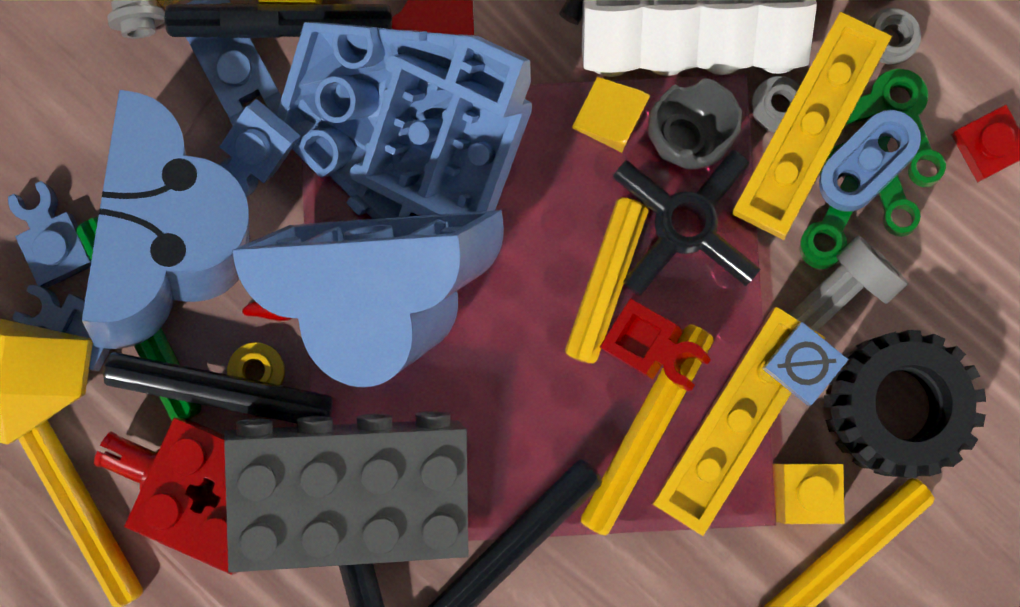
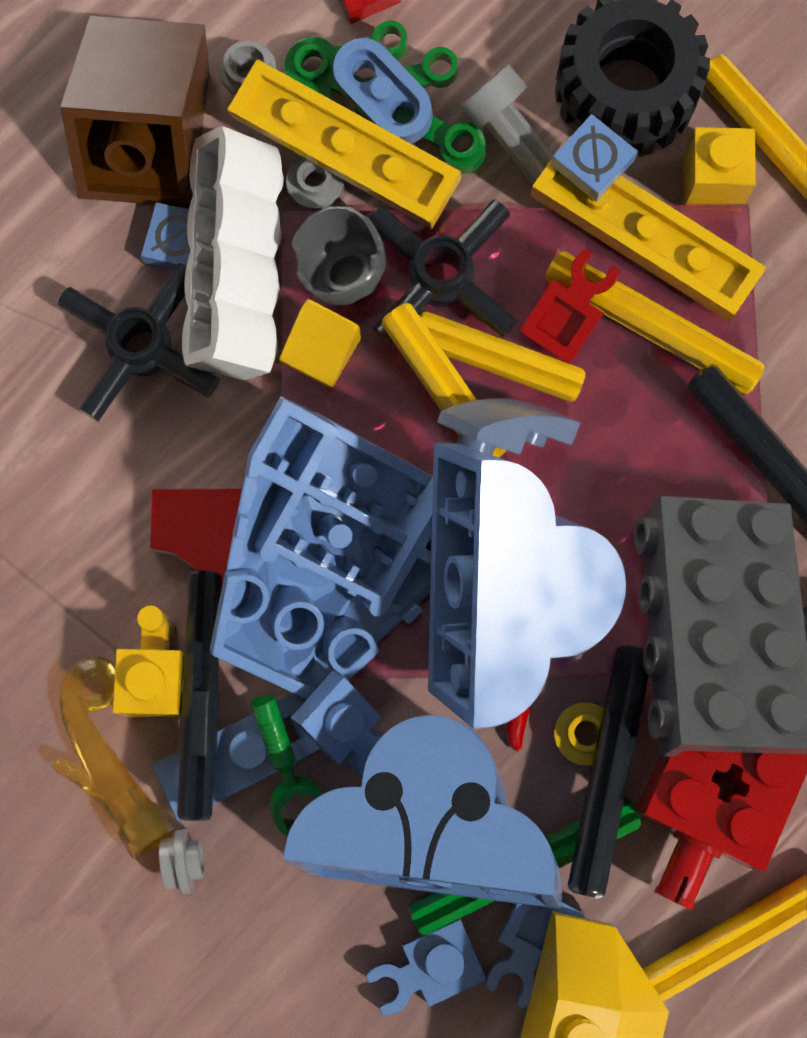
camera: 85 degrees left, 5 degrees down
none -> green piece [250,694,324,837]
none -> yellow axle [382,303,506,458]
none -> sand blue slope [437,398,581,455]

